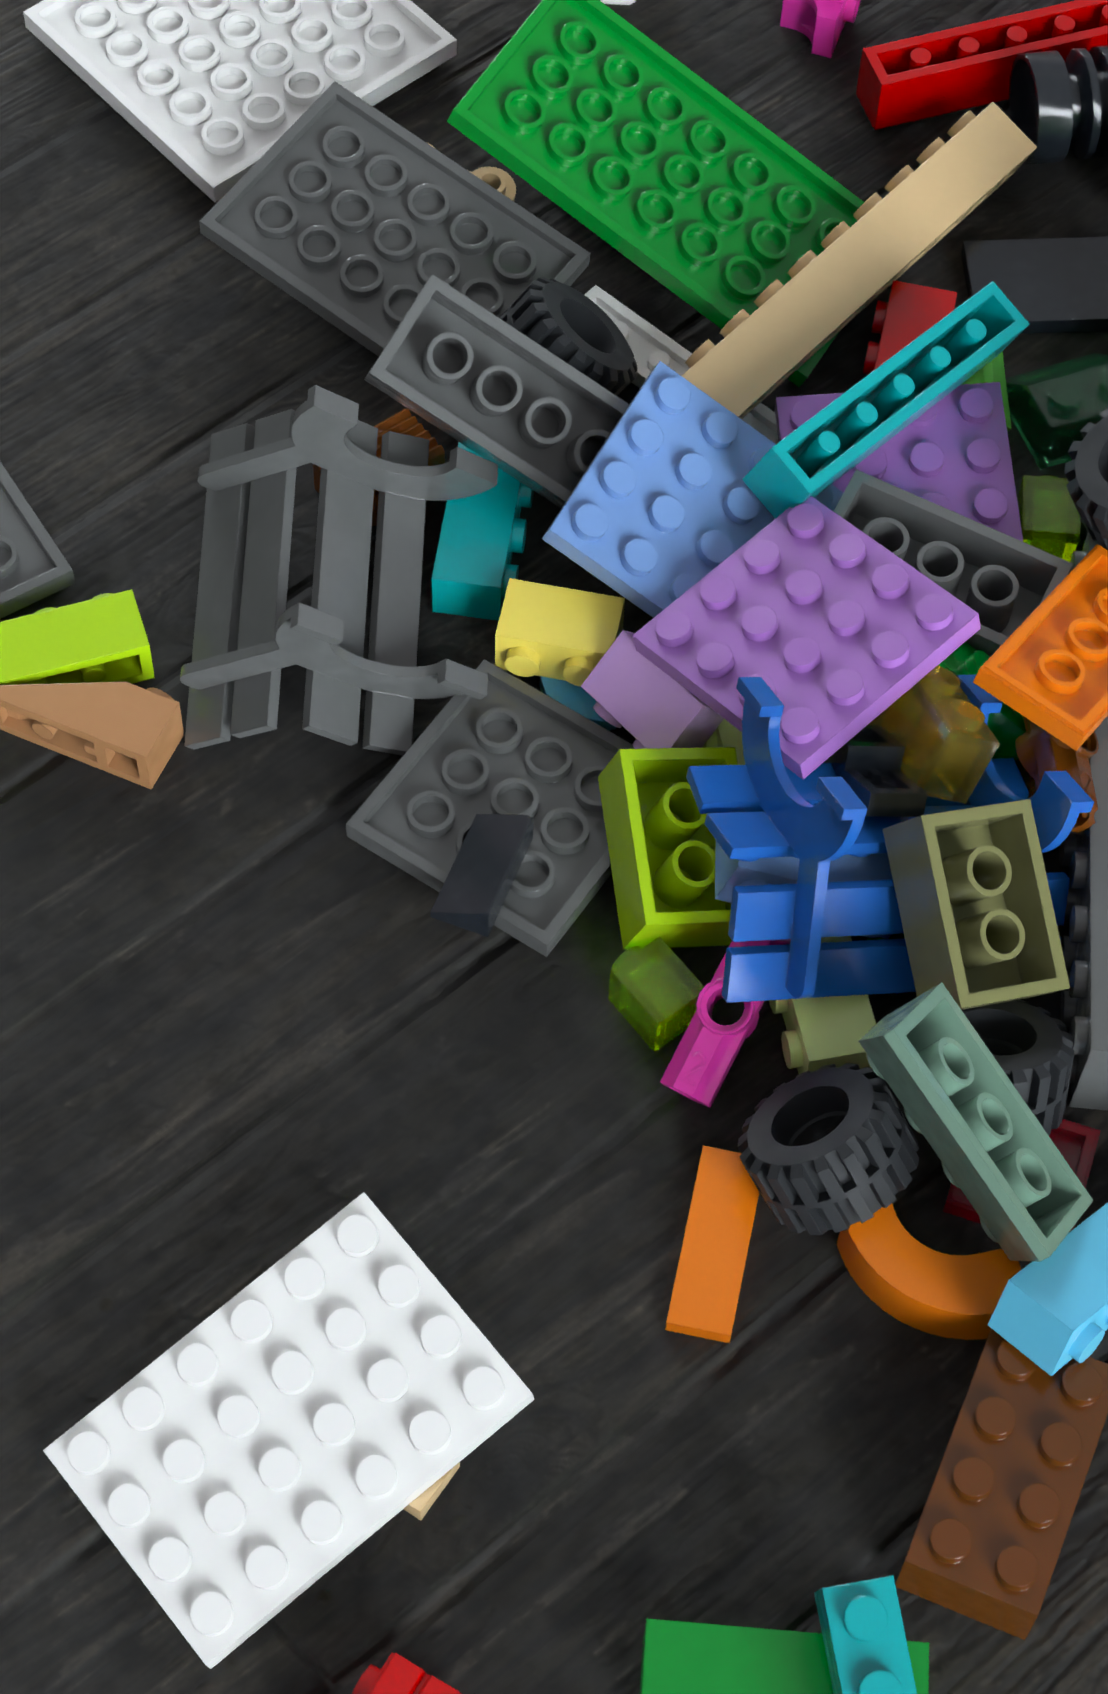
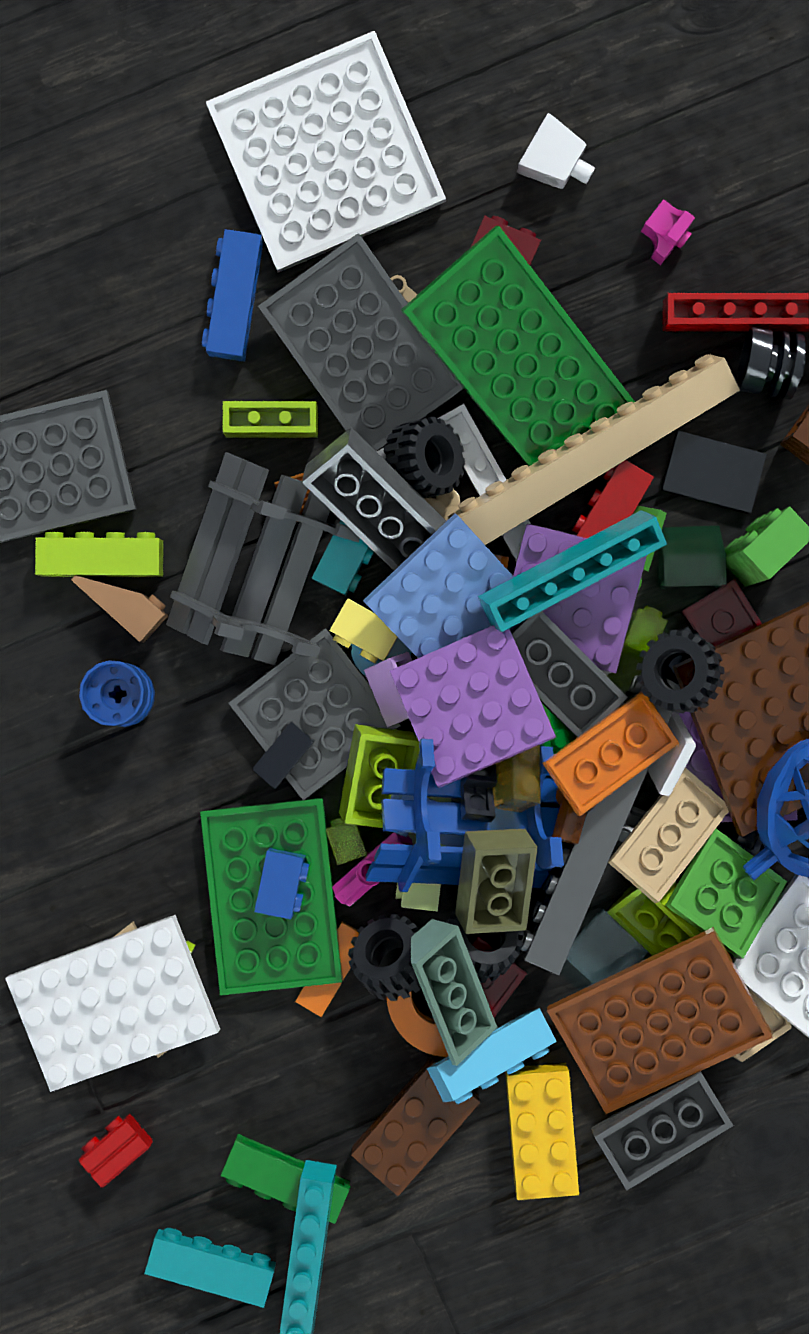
camera: 20 degrees right, 30 degrees up
none -> blue wheel [79,660,155,727]
none -> green plate [200,798,343,995]
none -> blue brick [202,229,264,362]
none -> lime brick [223,401,318,438]
none -> blue brick [254,848,310,919]

